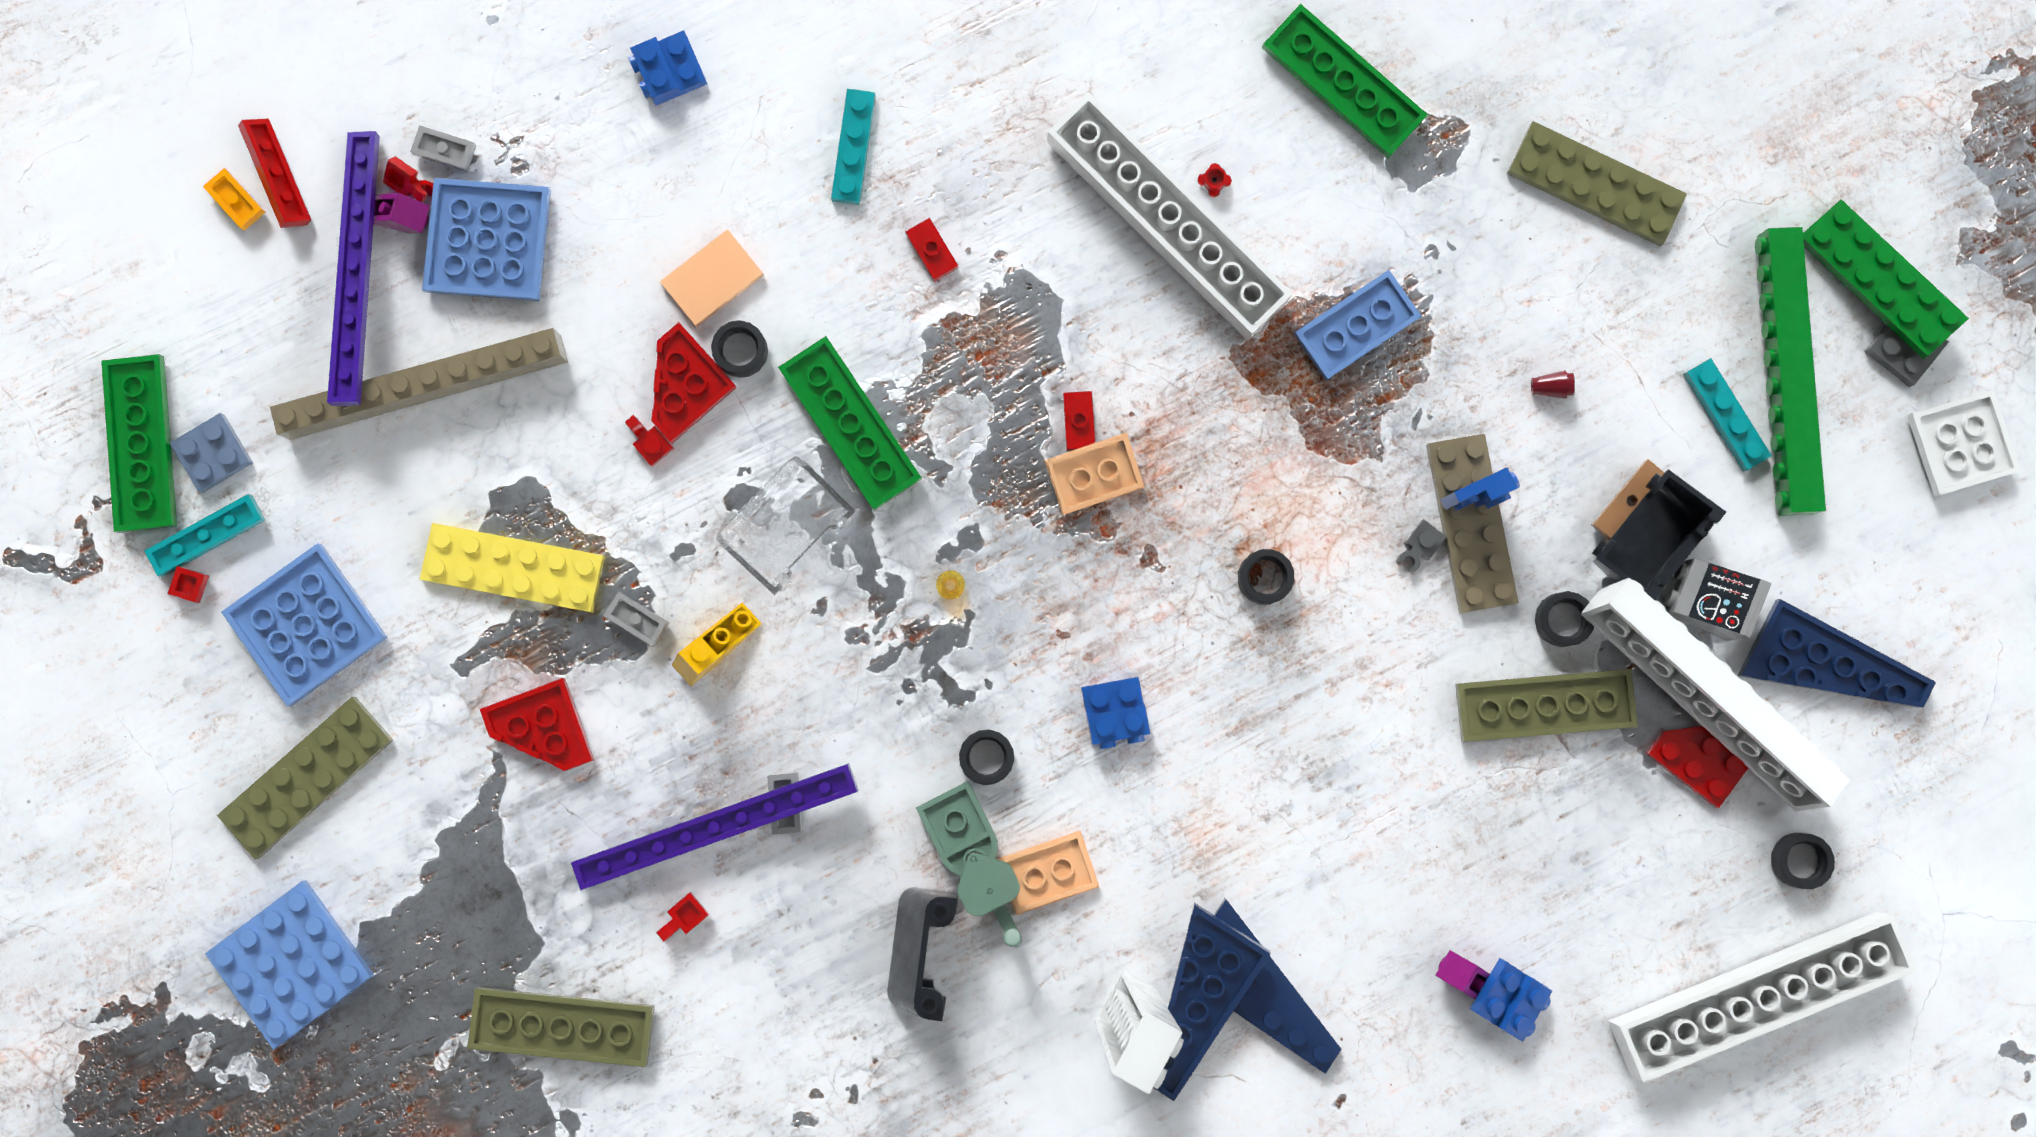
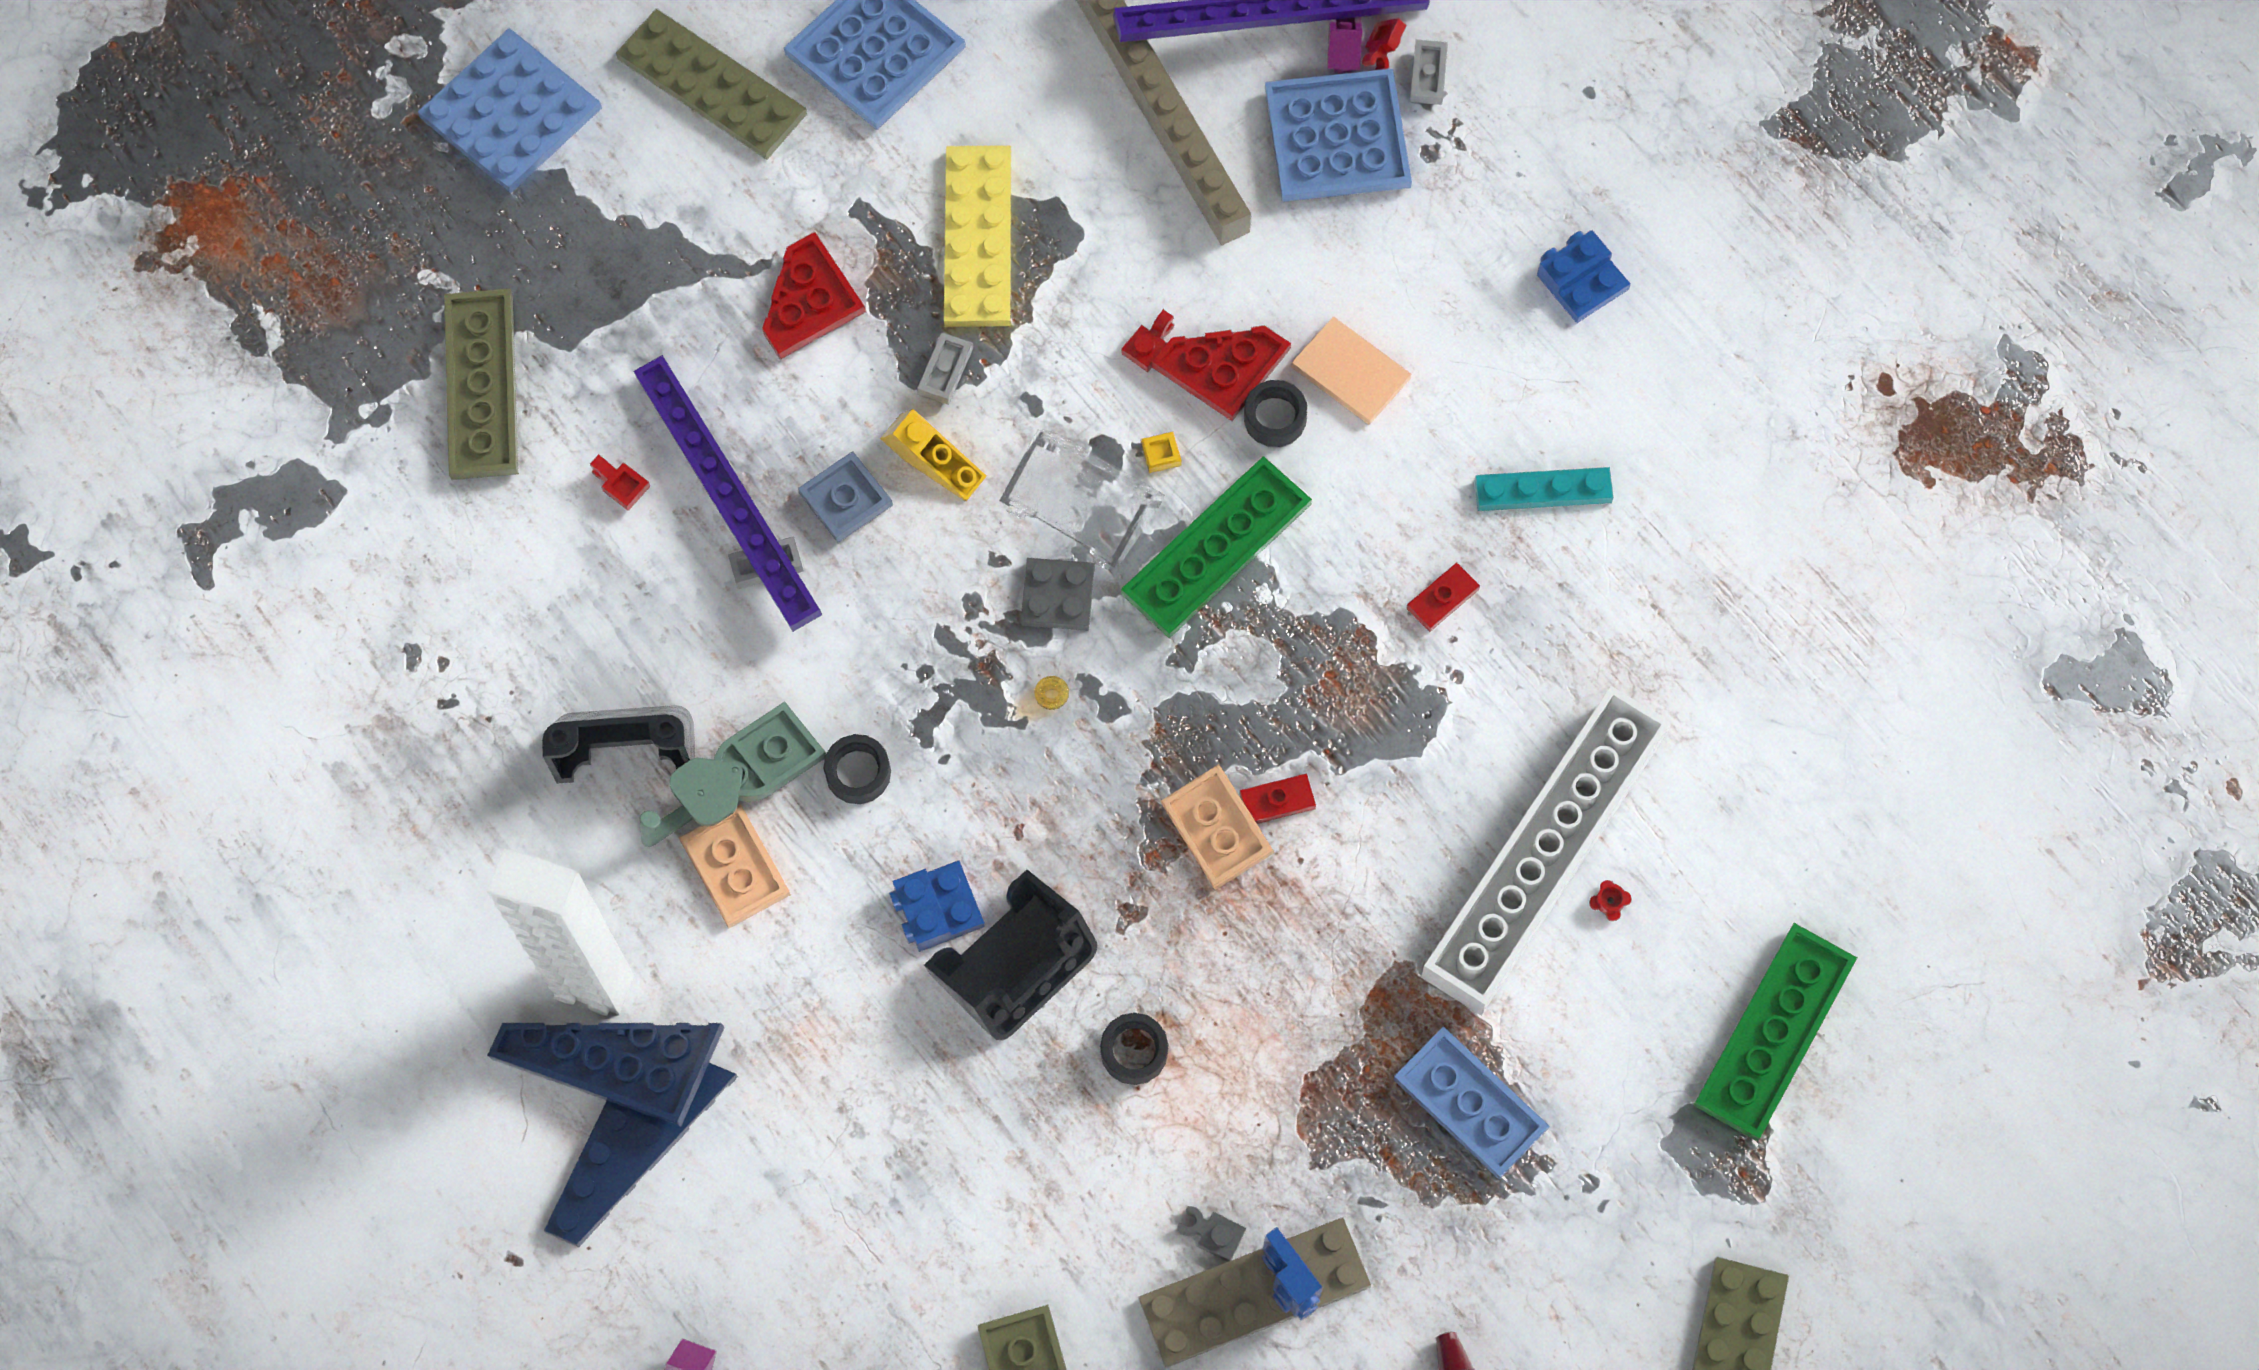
camera: 85 degrees right, 15 degrees down
none -> sand blue plate [798,451,893,543]
none -> black windscreen [924,869,1098,1041]
none -> dark grey plate [1021,558,1095,631]
none -> yellow tile [1141,431,1182,473]

